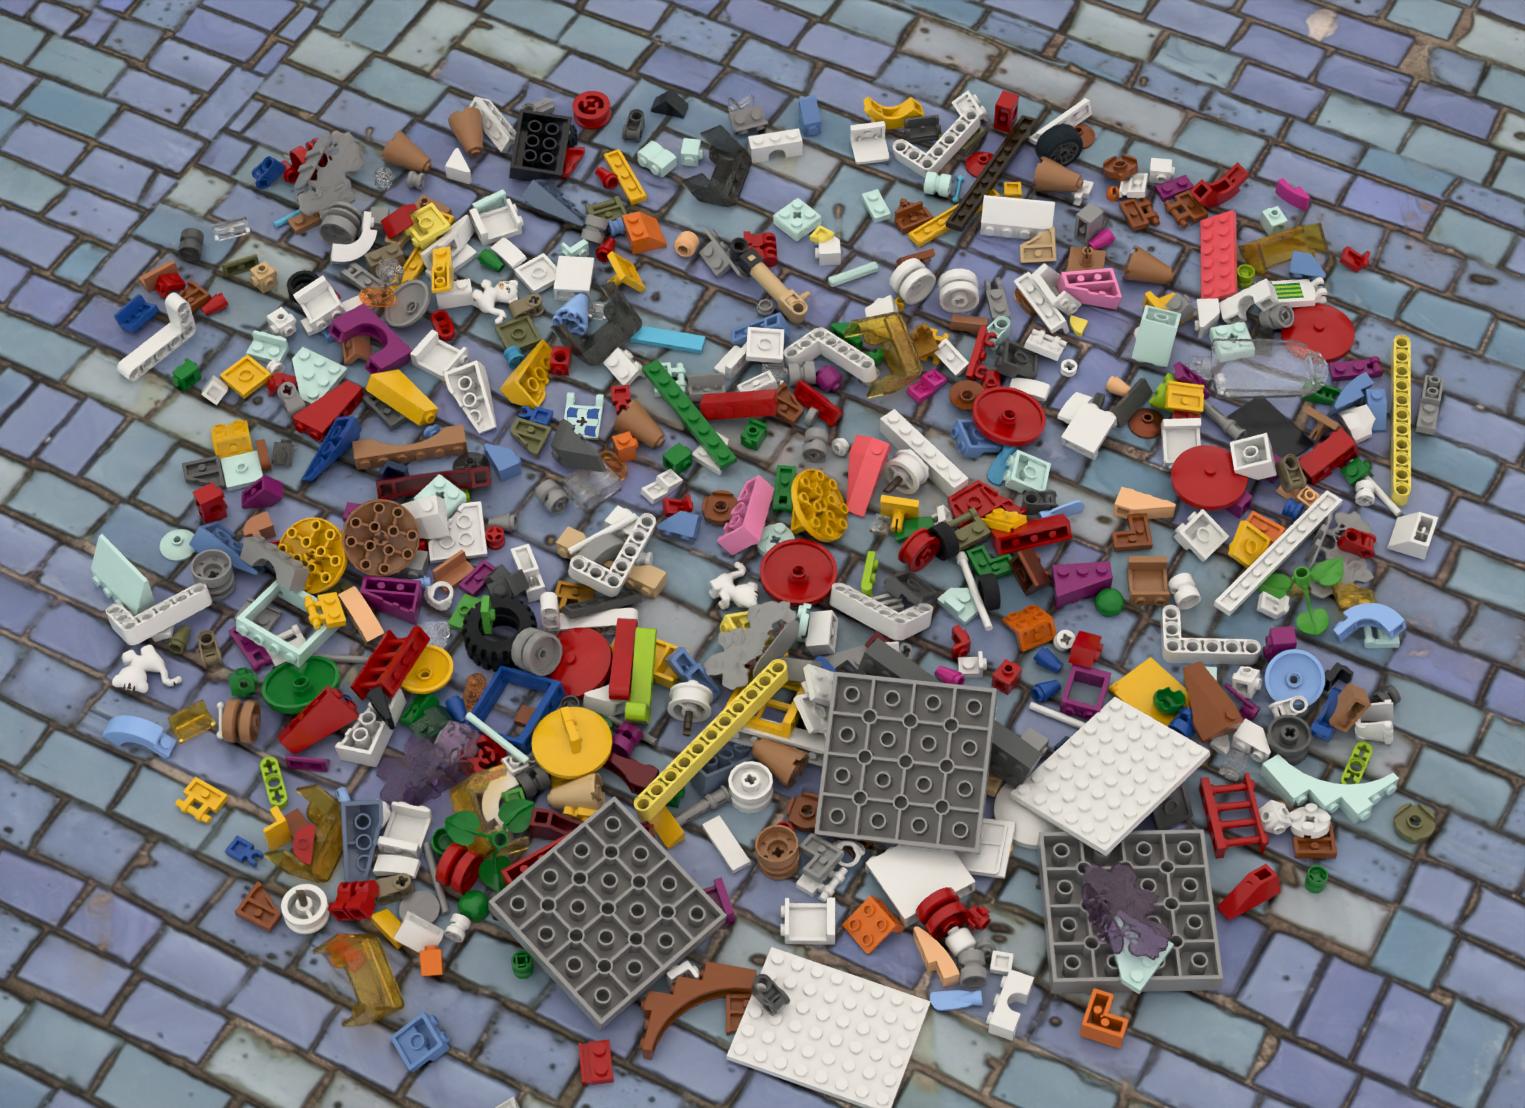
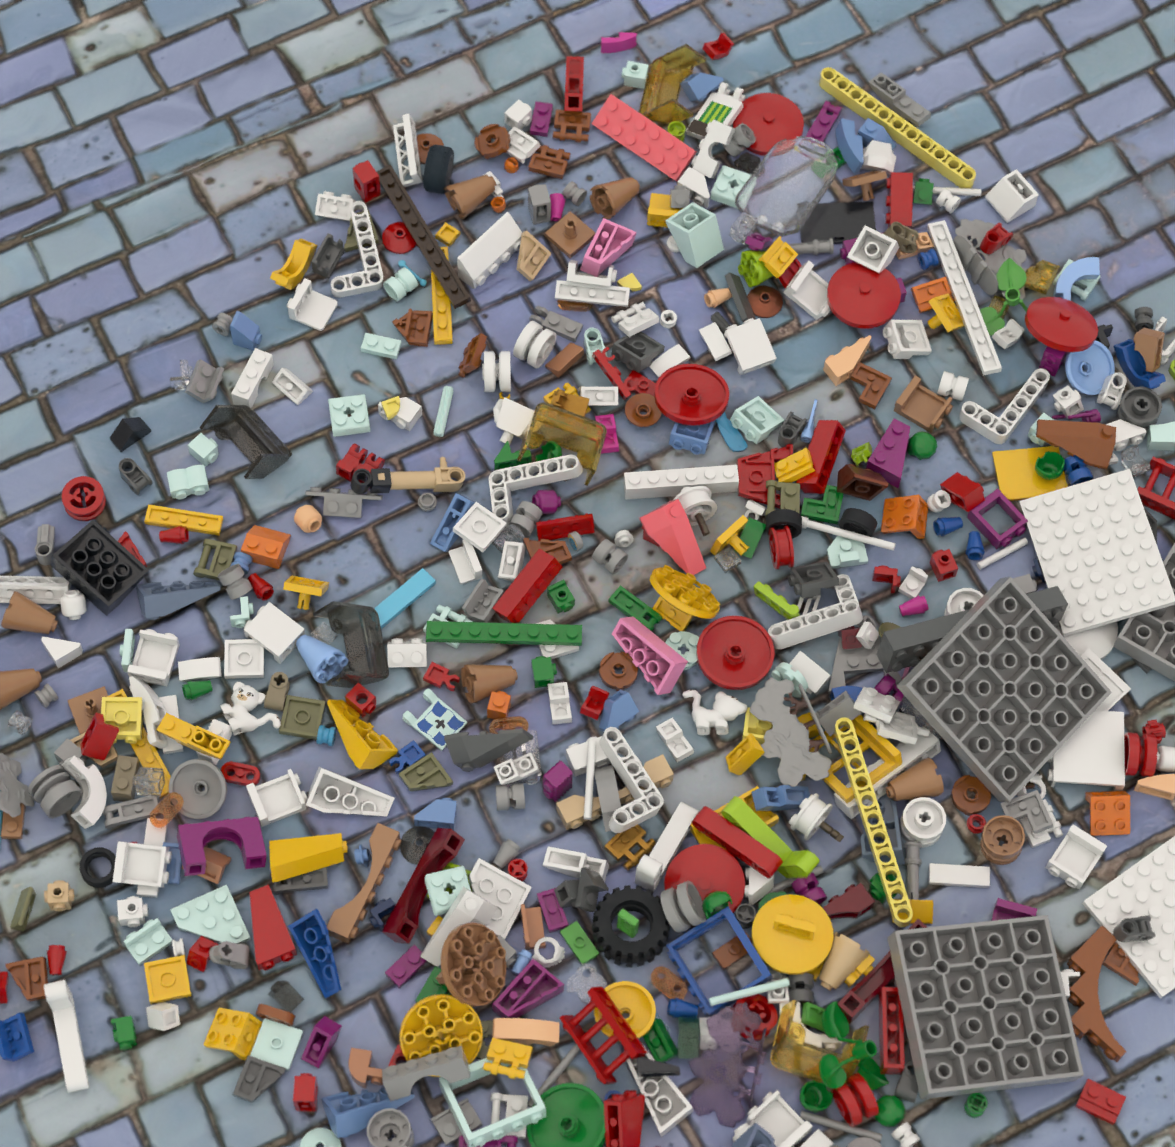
camera: 60 degrees left, 10 degrees up
dark grey tile [562,590,641,619] -> none
none -> white head [60,590,87,620]
none -> white slope [271,368,313,405]
none -> orange hinge [491,197,506,213]
none -> white slope [494,752,540,785]
none -> magenta brick [543,761,573,801]
none -> light grey wheel [562,181,587,206]
none -> white slope [656,718,694,762]
none -> green hair [702,891,733,919]
none -> yellow slope [725,733,764,775]
none -> lime plate [851,442,872,466]
none -> red dish [1025,297,1098,352]

